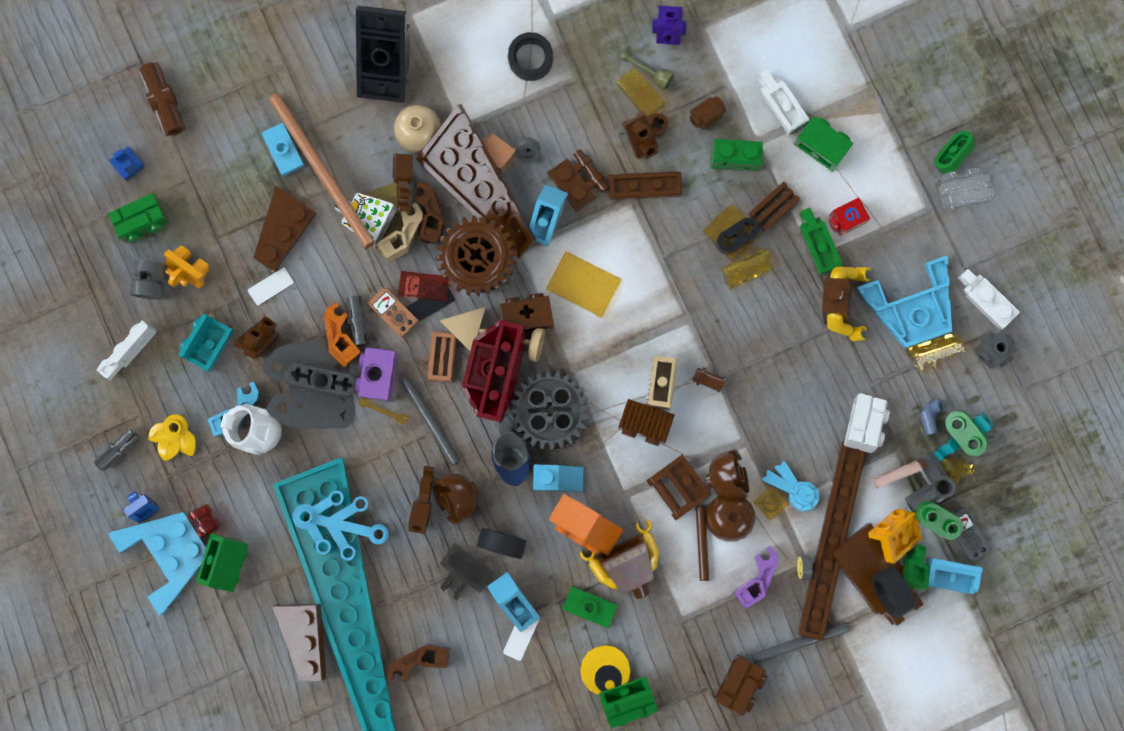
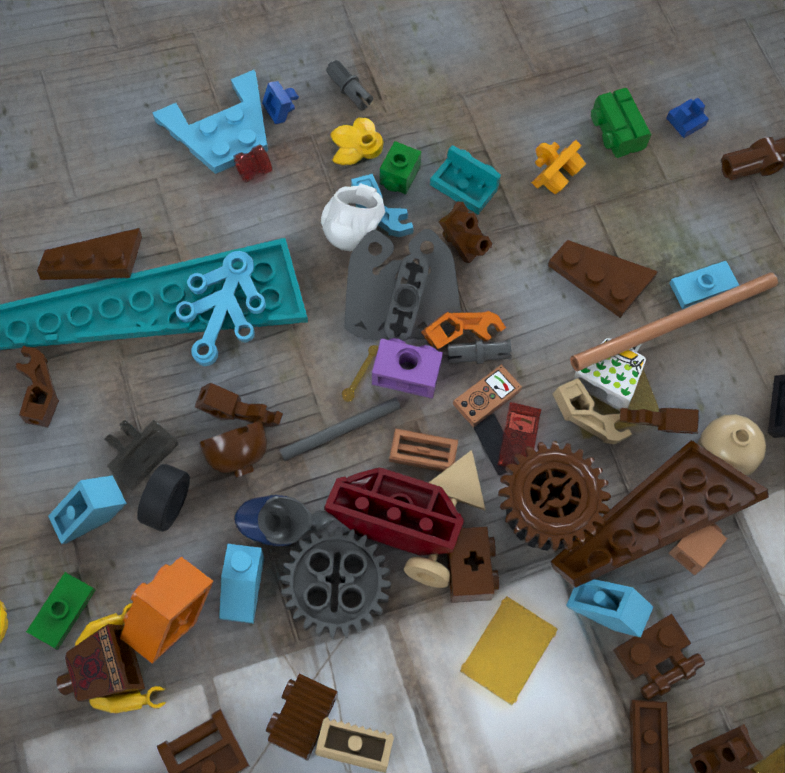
camera: 90 degrees right, 15 degrees down
white hinge [97,320,157,380] -> none
dark grey wheel [130,260,167,300] -> none
green brick [196,533,249,593] -> none
white sticker [248,267,294,305] -> none
reddish brown piece [413,182,445,245] -> none
white sticker [503,619,539,661] -> none
dark grey tile [516,138,541,163] -> none
none -> green brick [380,141,422,195]

